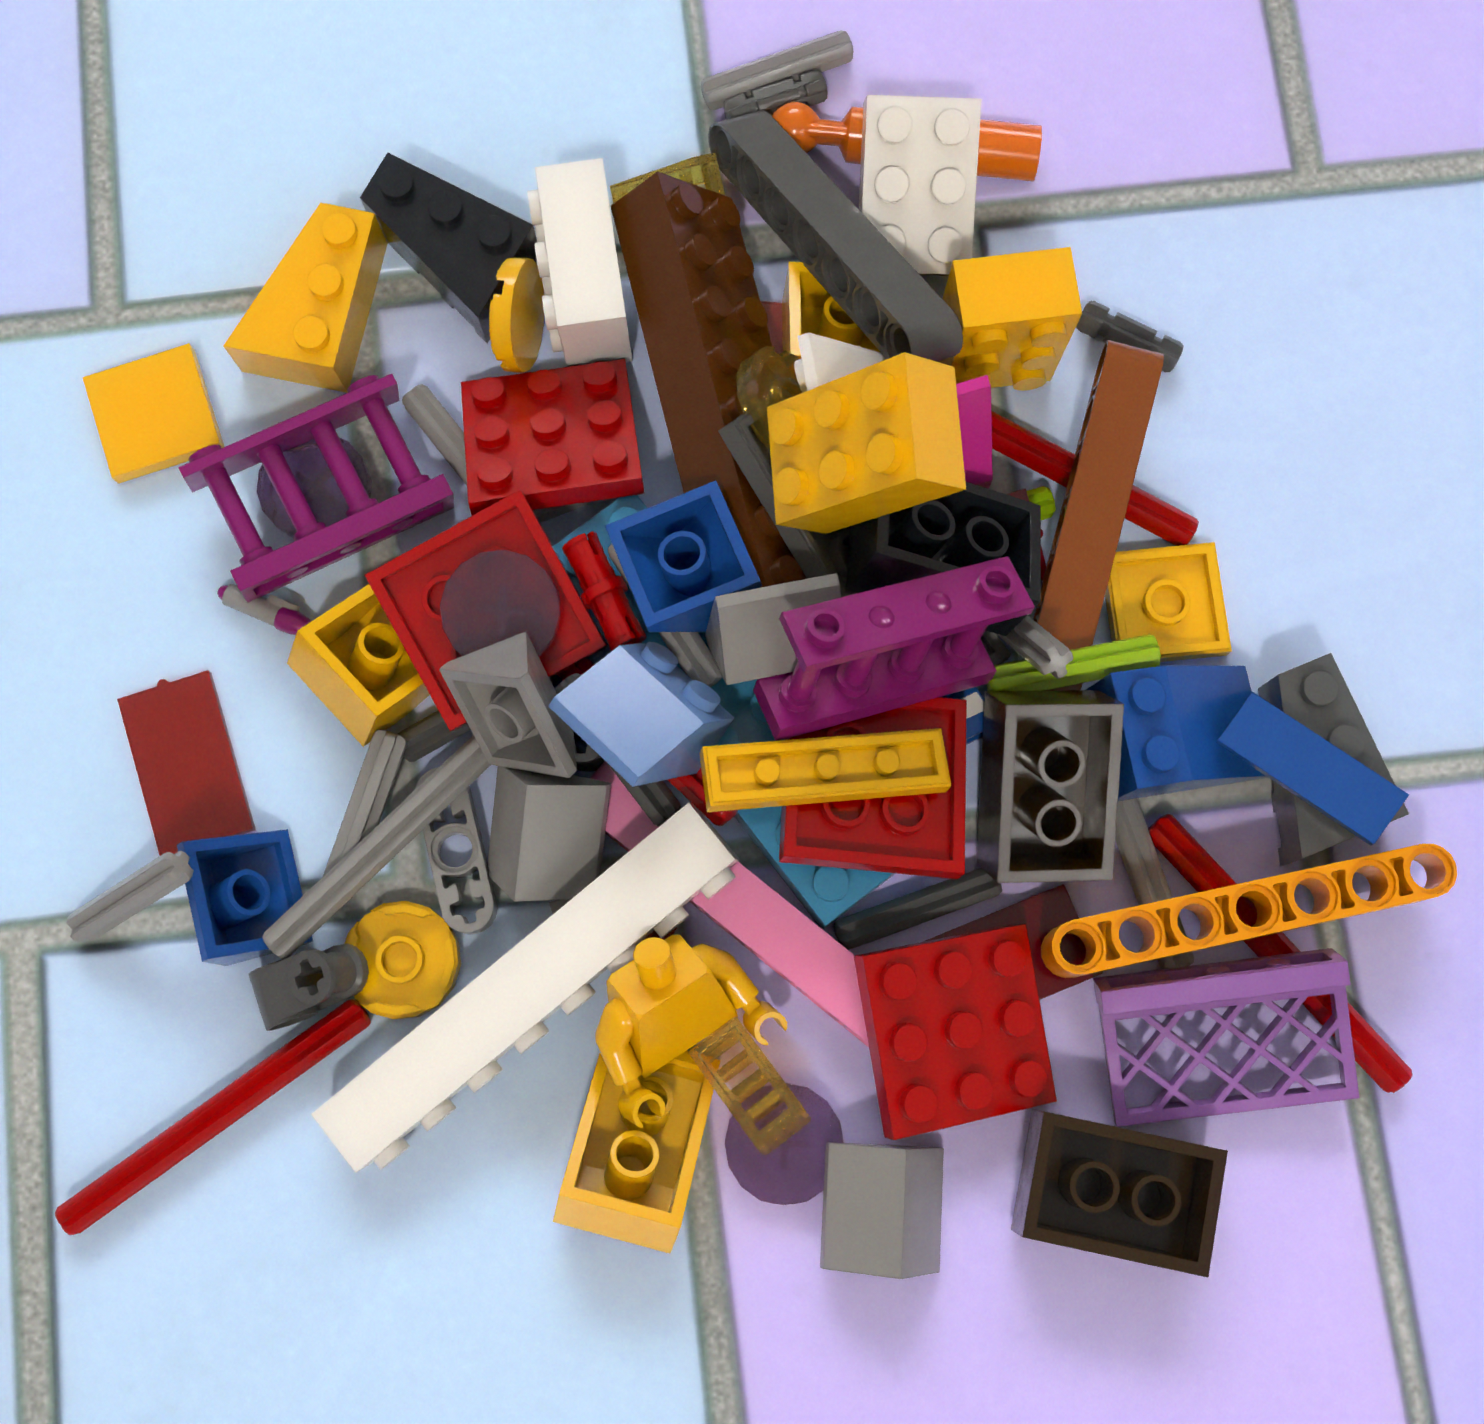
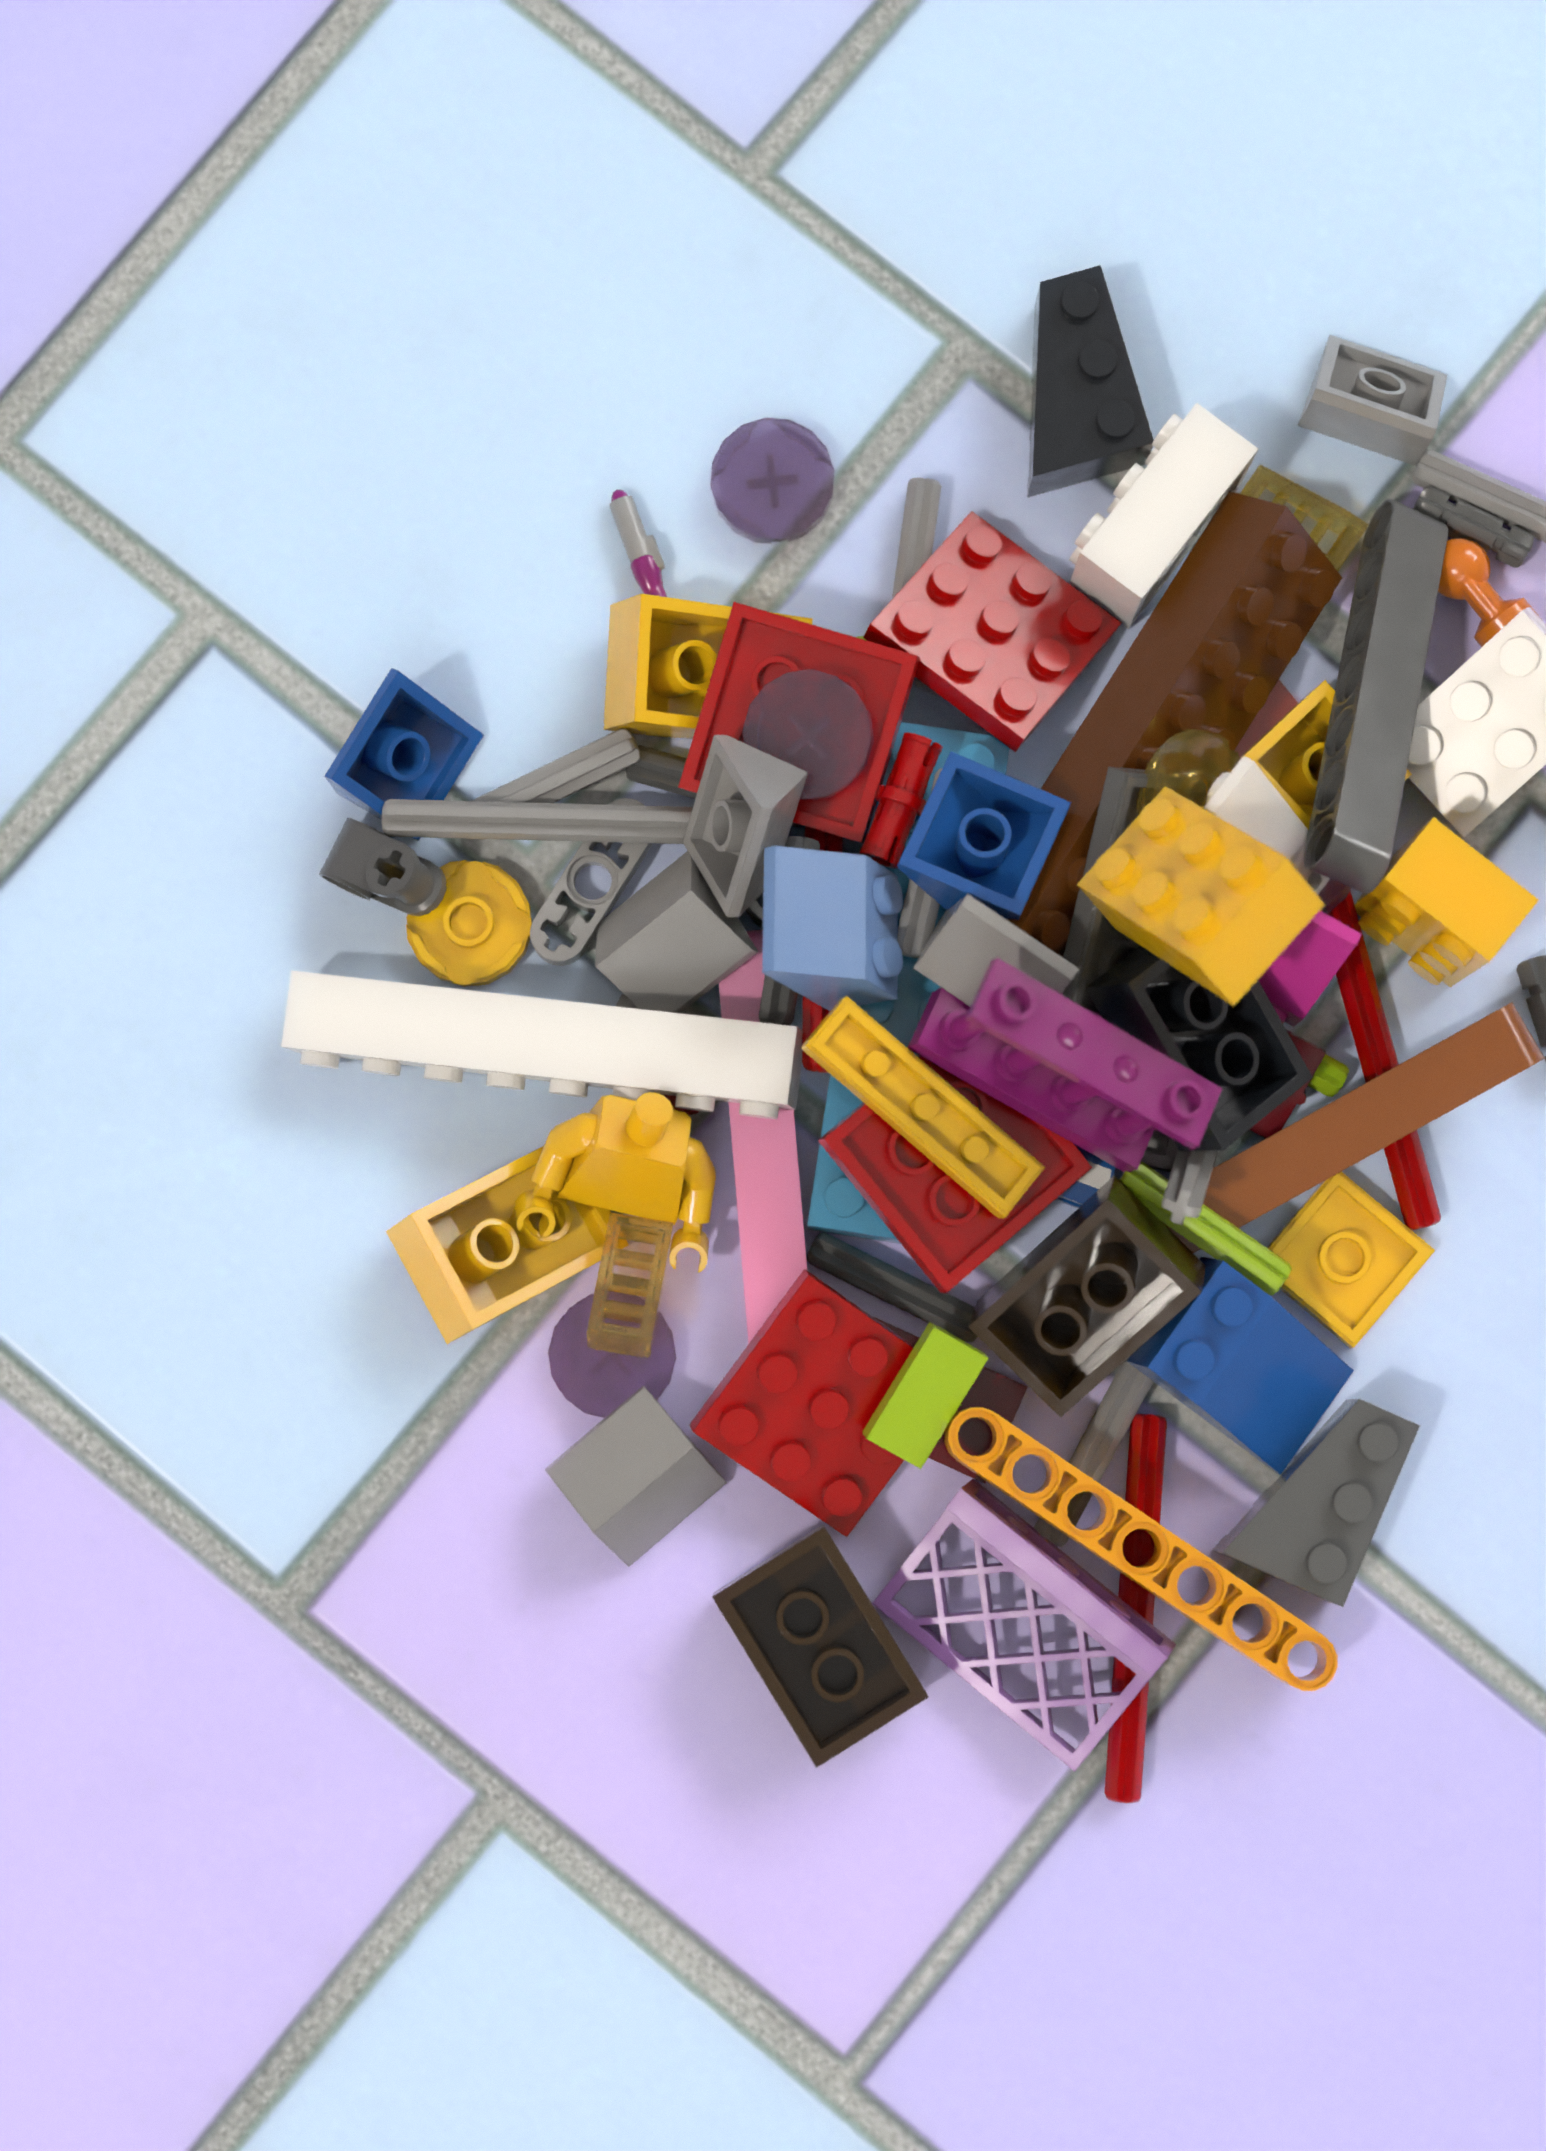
camera: 50 degrees right, 5 degrees up
red axle [55,999,371,1235] -> none
light grey axle [67,851,194,942] -> none
yellow tile [82,343,224,484] -> none
clear red piece [117,670,256,856] -> none
magenta fence [178,374,454,603] -> none
yellow wedge [223,202,388,393] -> none
yellow tile [489,257,544,373] -> none
blue tile [1216,692,1409,846] -> none
none -> lime tile [862,1322,989,1469]
none -> light grey slope [1298,335,1447,466]

